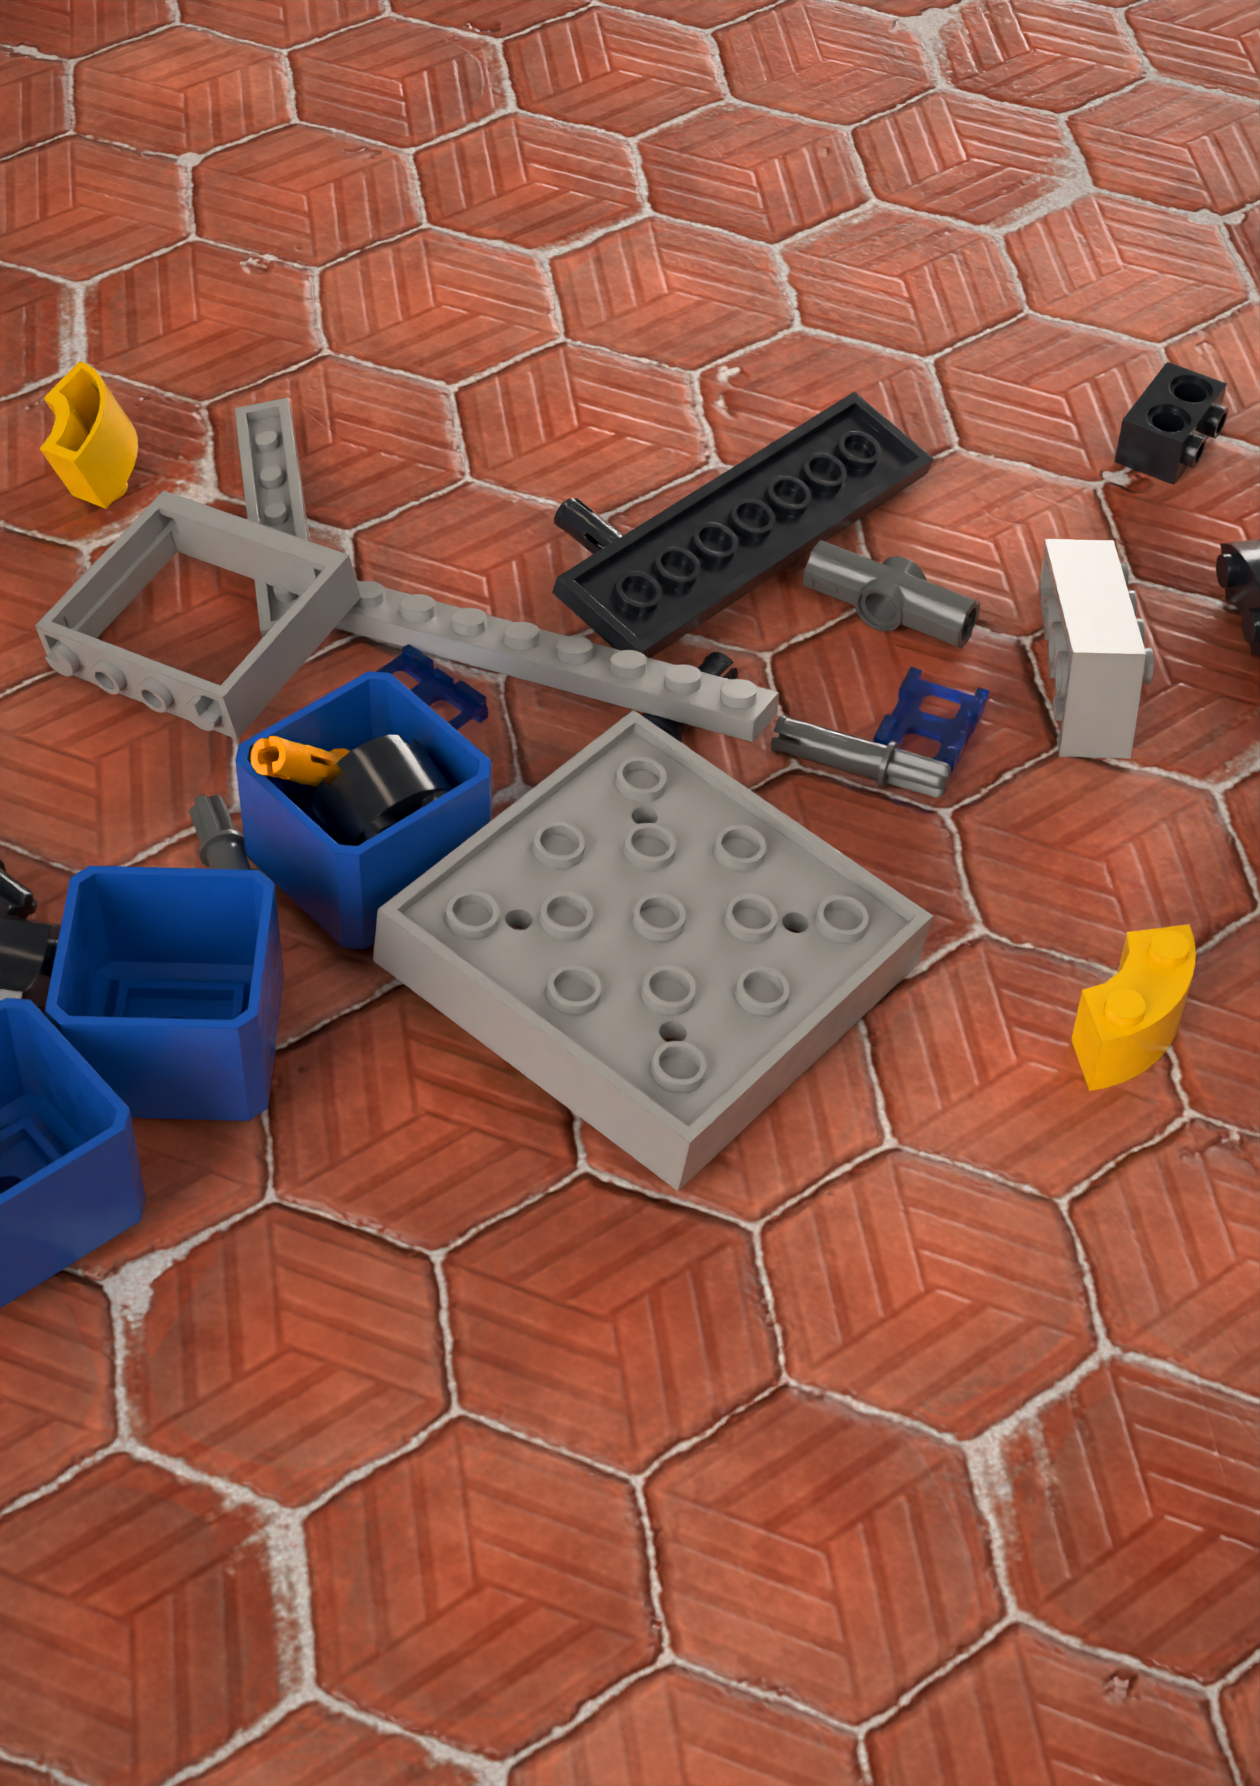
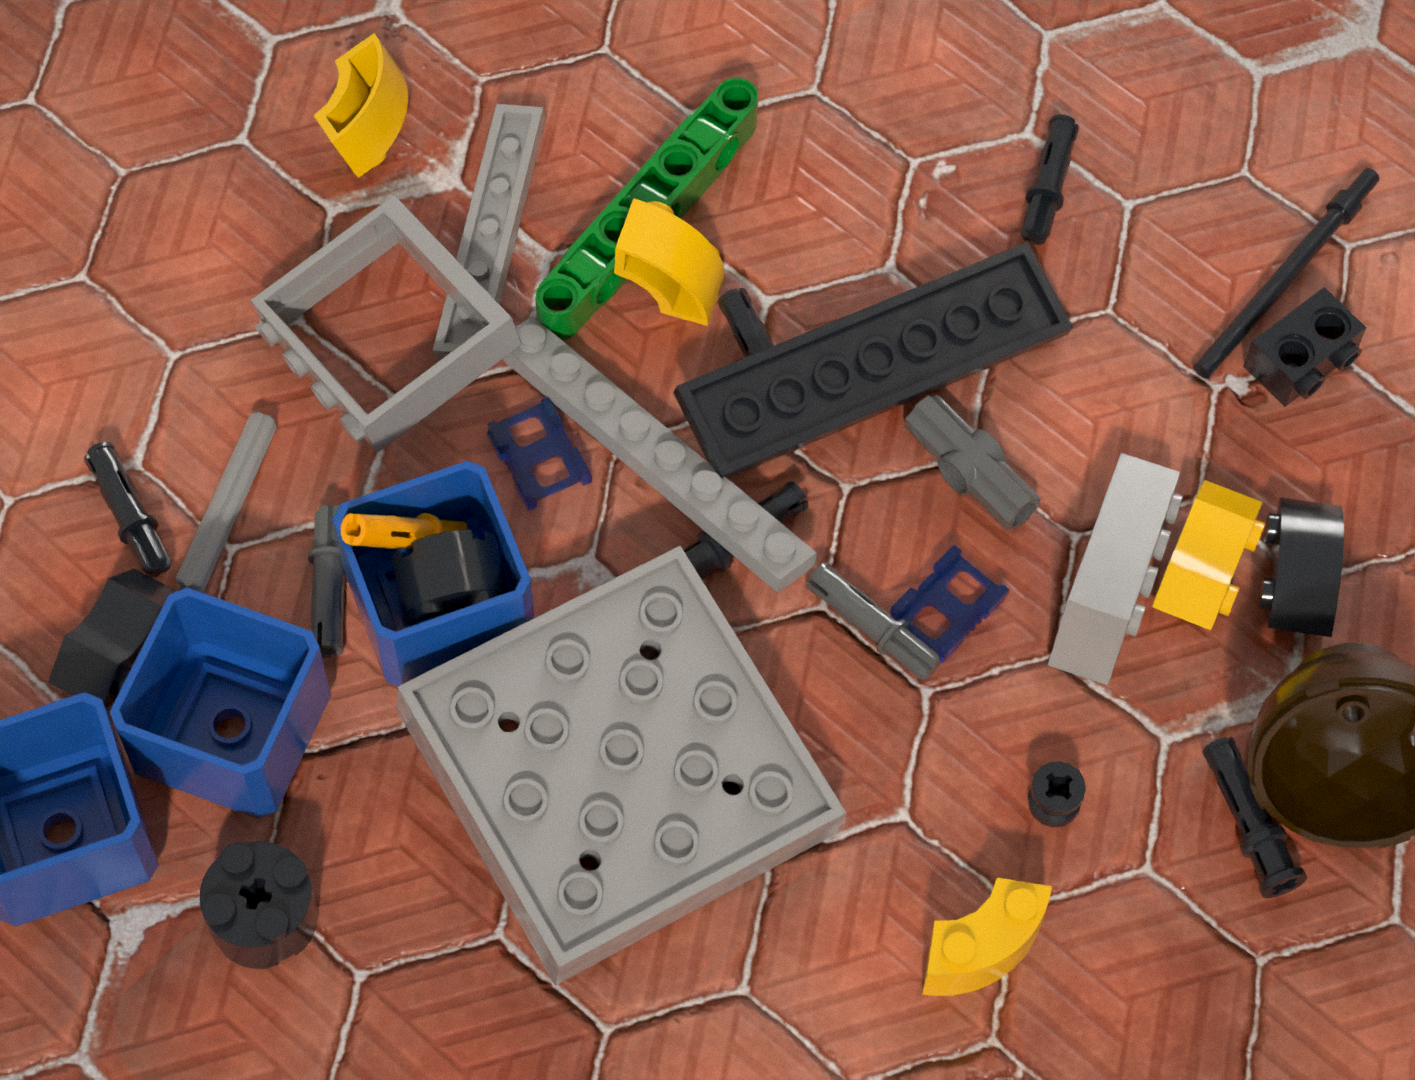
camera: 20 degrees right, 15 degrees up
none -> light grey axle [176,411,277,592]
none -> black brick [200,842,318,969]
none -> green beam [535,78,758,340]
none -> yellow brick [614,198,725,326]
none -> black axle [1021,114,1079,245]
none -> black wheel [1027,761,1086,827]
none -> yellow brick [1152,480,1265,630]
none -> black bar [1193,168,1380,379]

